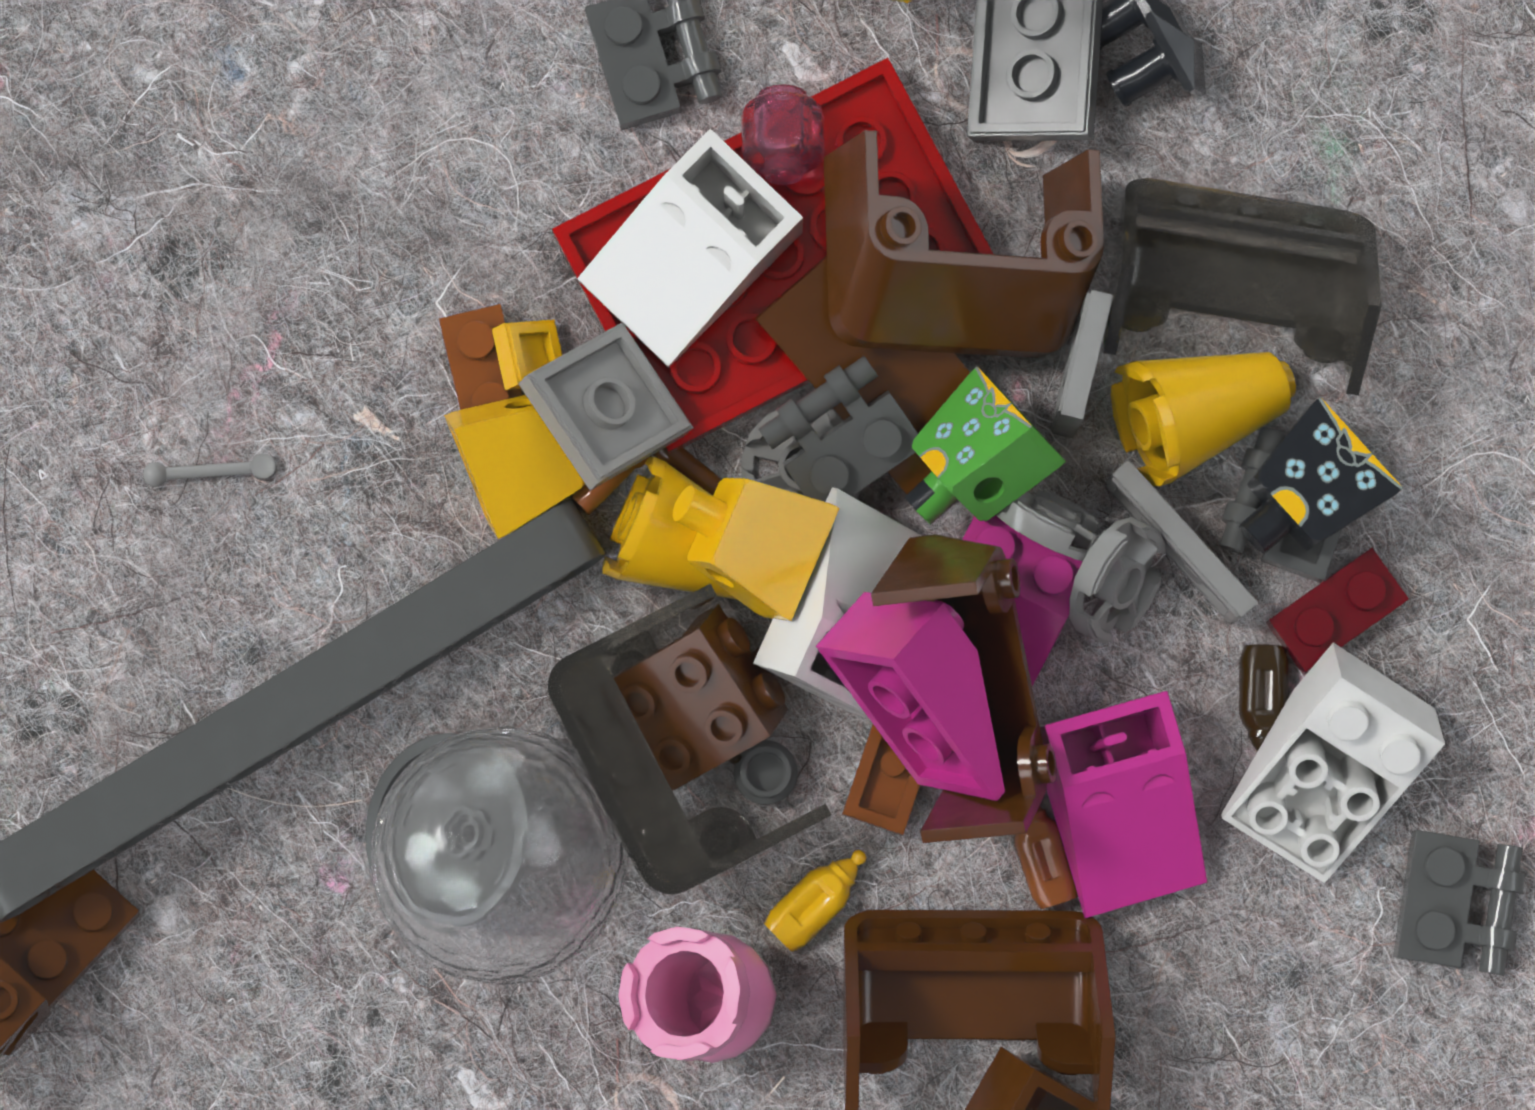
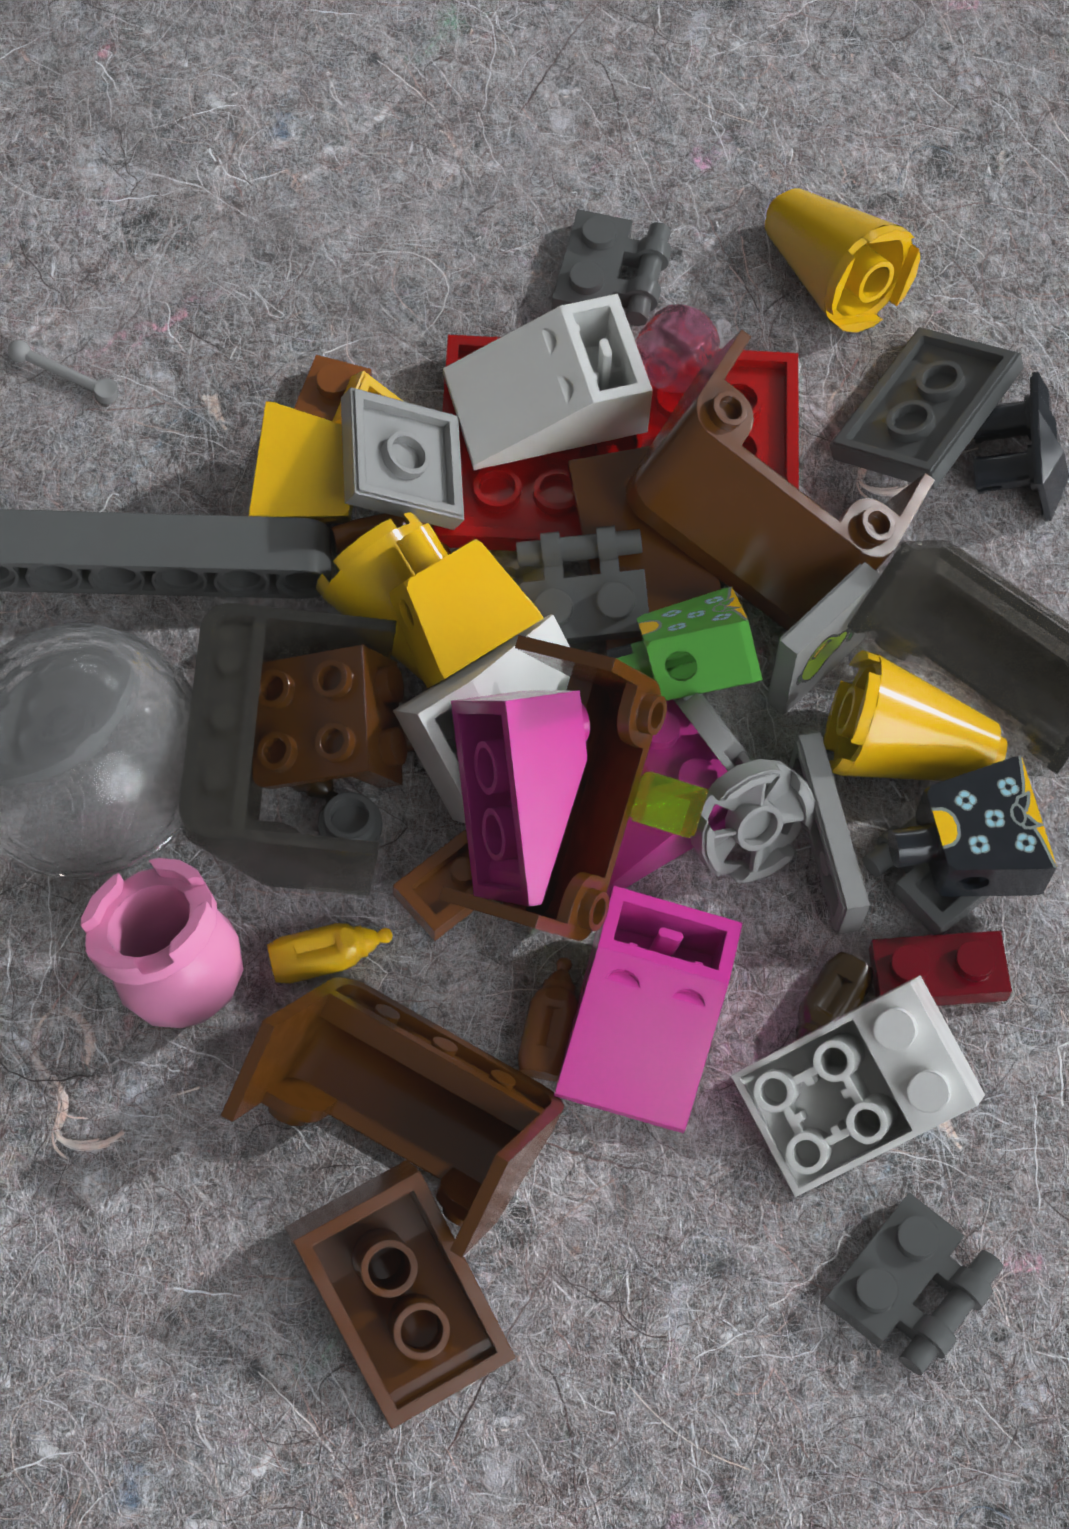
camera: 30 degrees right, 20 degrees down
none -> clear neon green slope [629,771,709,838]

